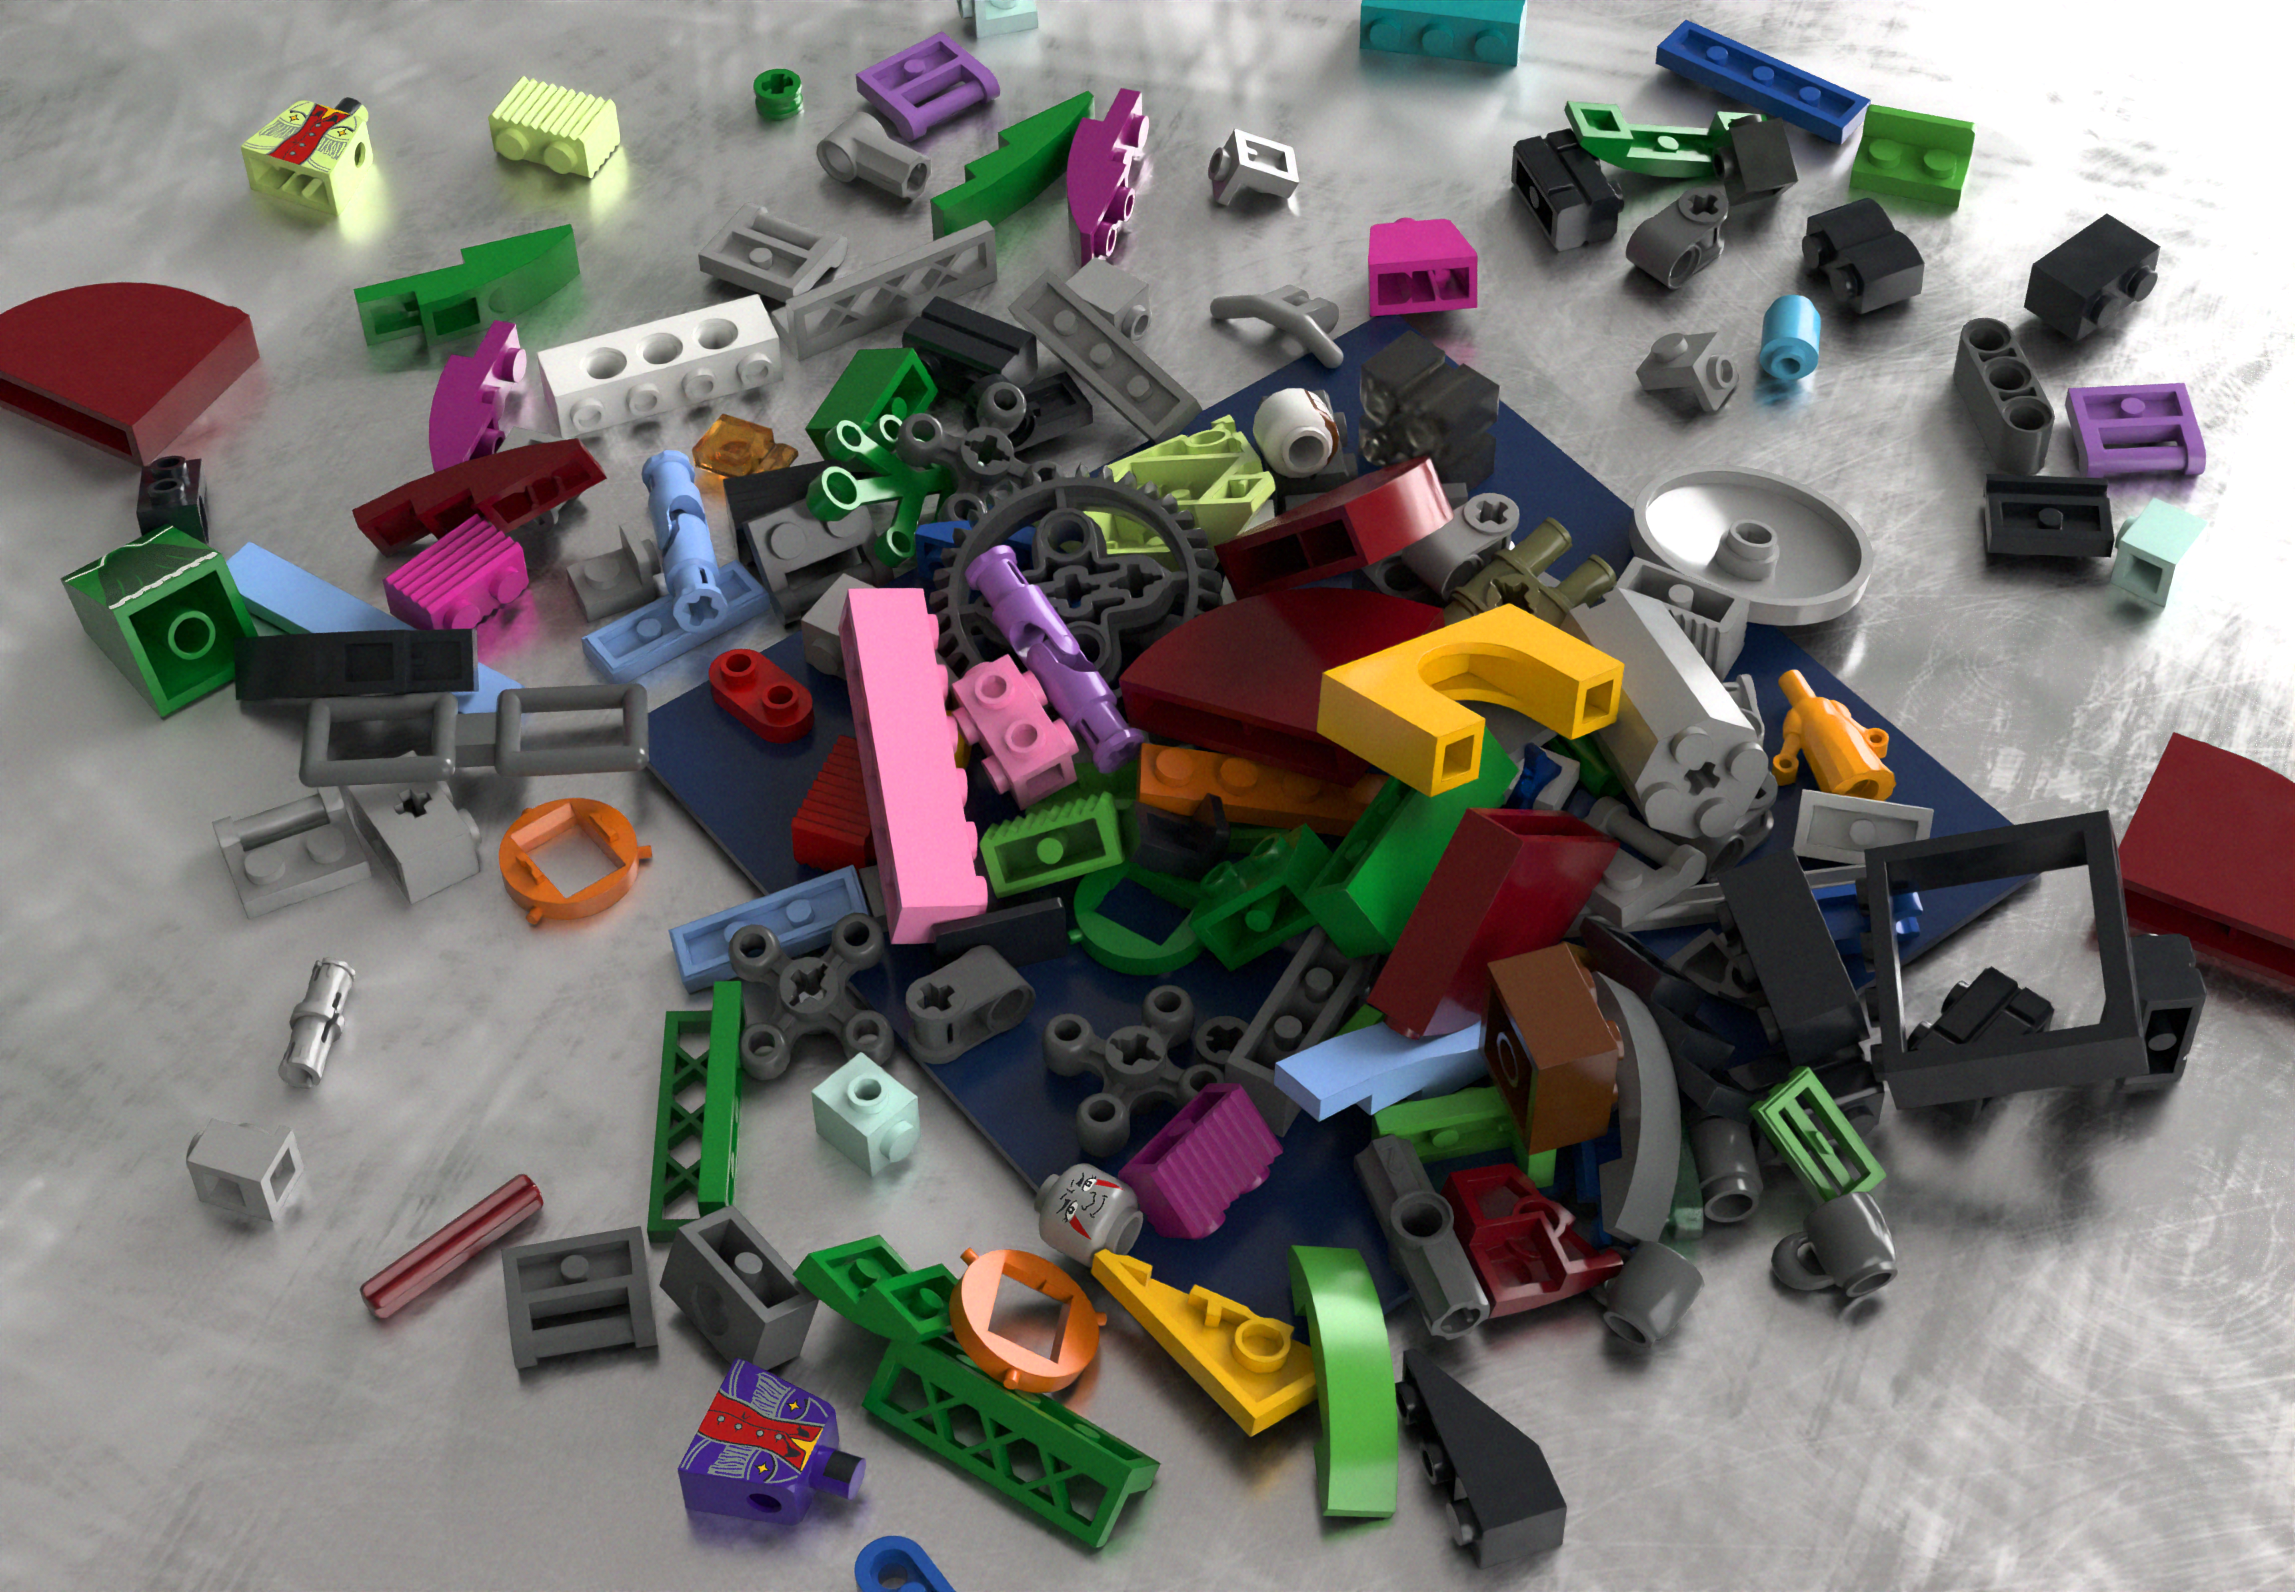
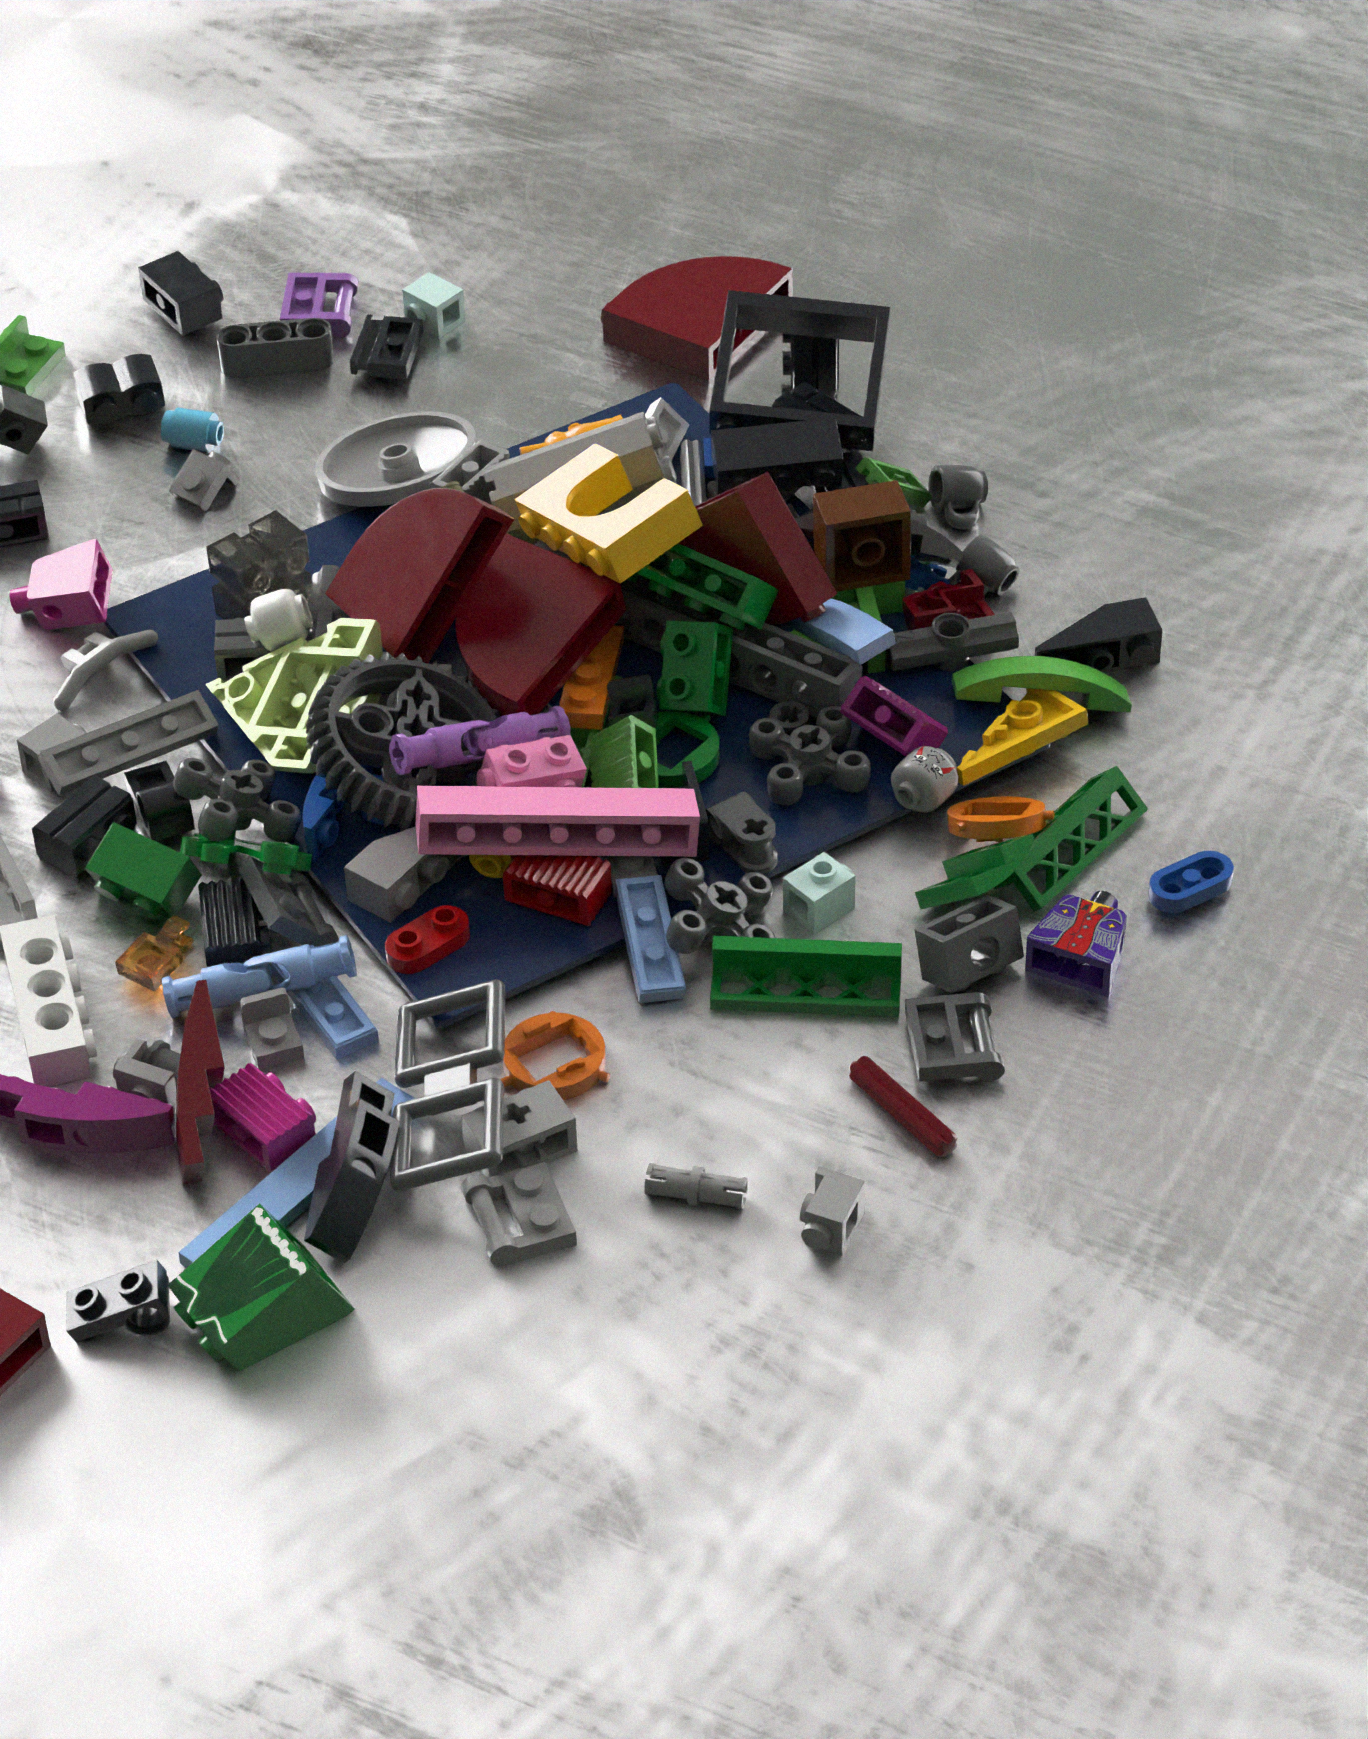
camera: 85 degrees left, 5 degrees down
dark grey piece [1625,187,1729,289] -> none

